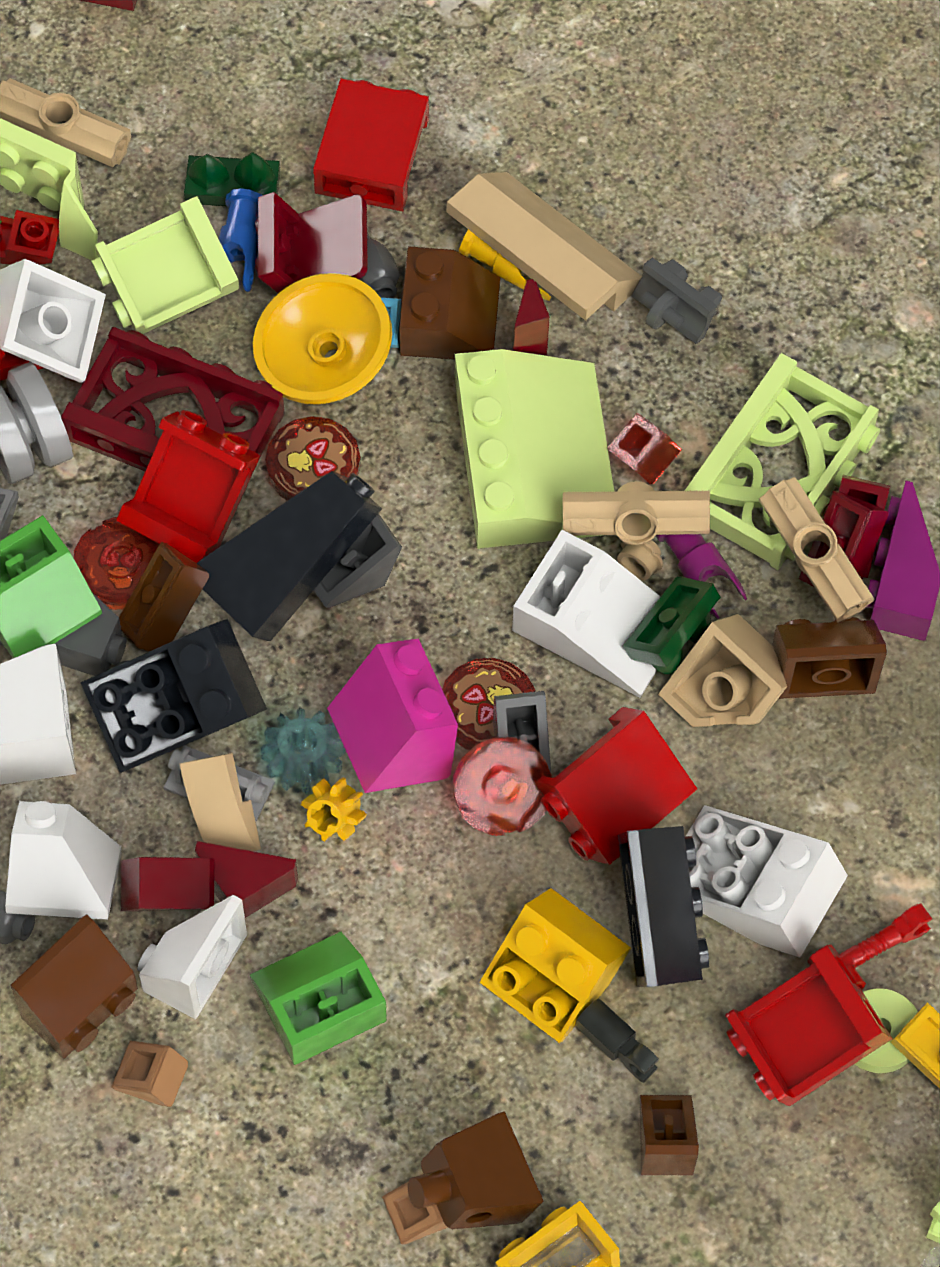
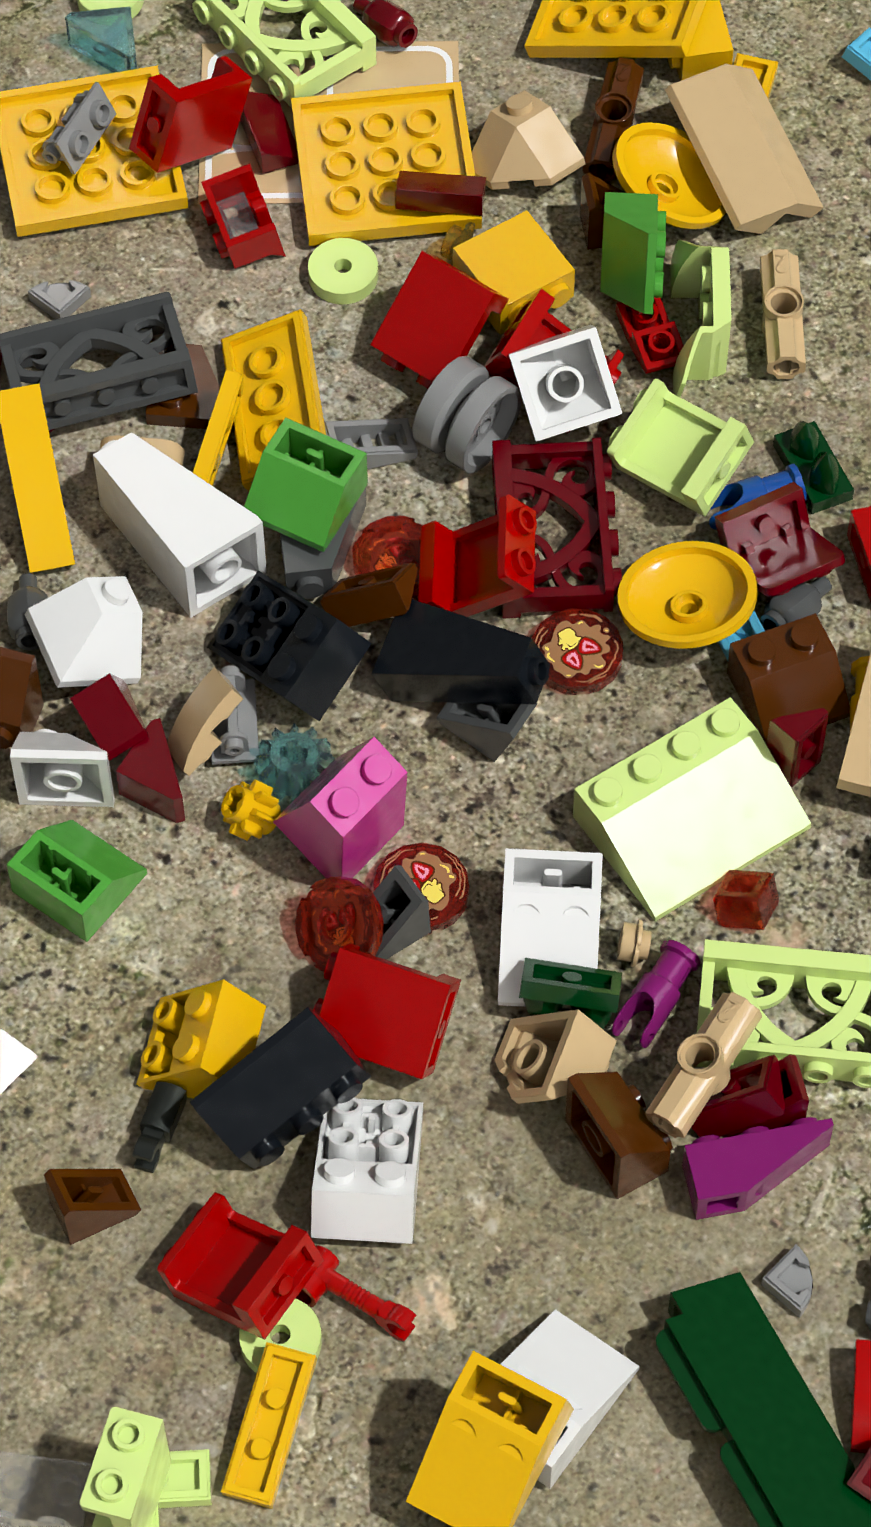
camera: 65 degrees right, 5 degrees down
tan piece [563,481,710,545] -> none

